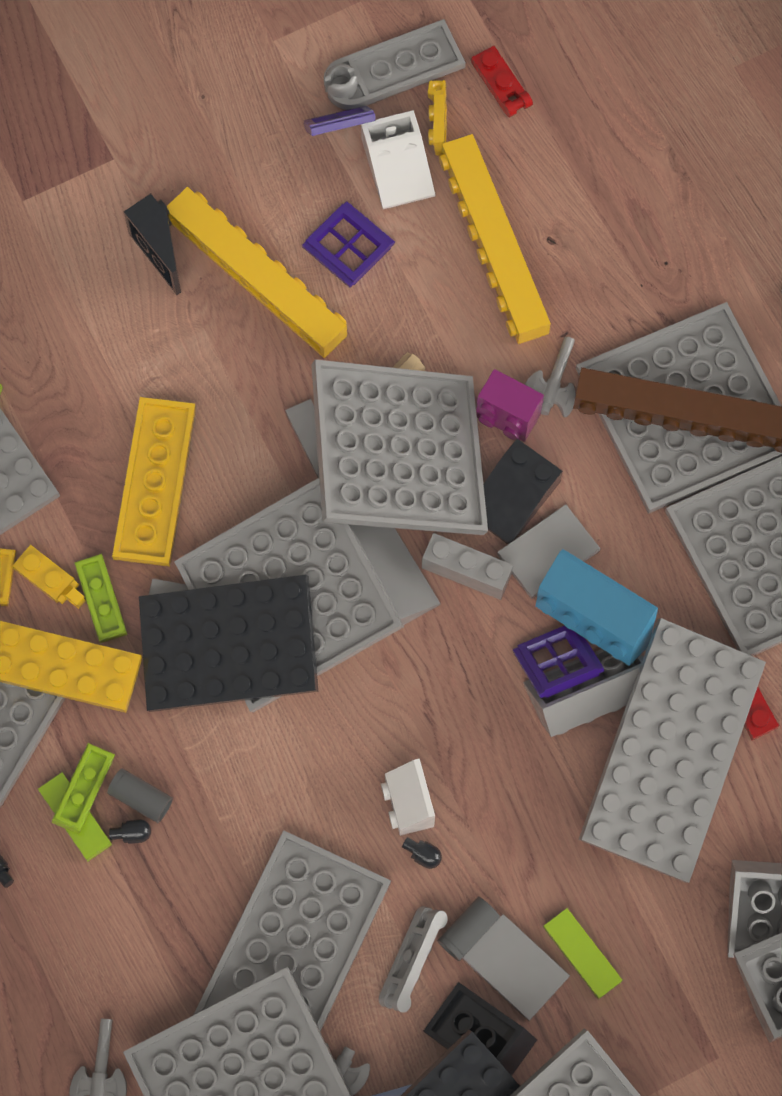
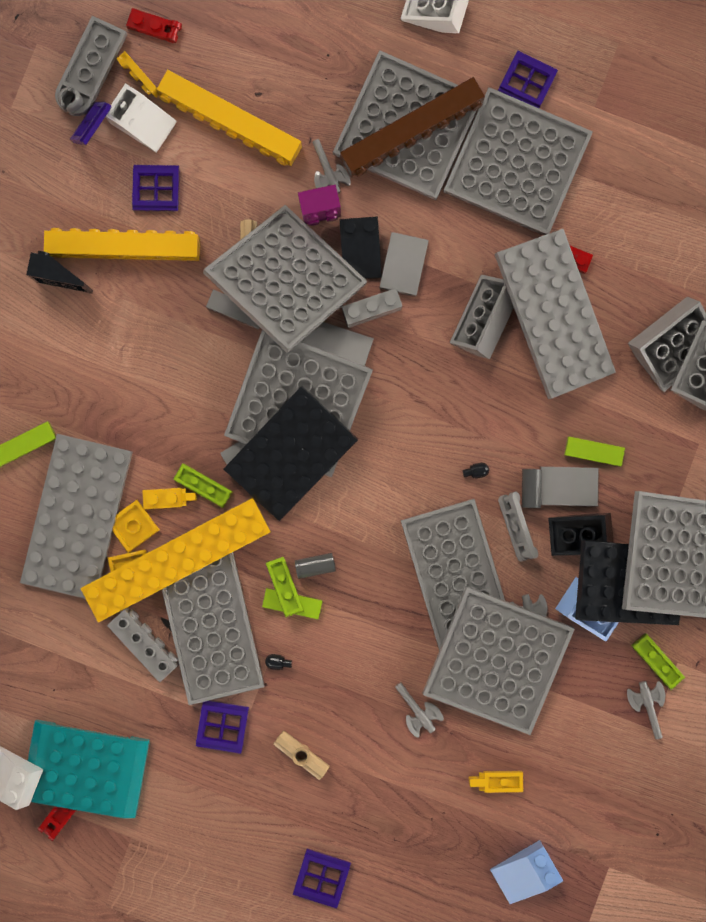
camera: 45 degrees left, 15 degrees up
black cylinder [109,819,151,844] -> none
yellow plate [112,397,196,567] -> none
white slope [381,758,435,836] -> none
dark purple piece [512,625,604,698] -> none
dark azure slope [535,549,658,666] -> none

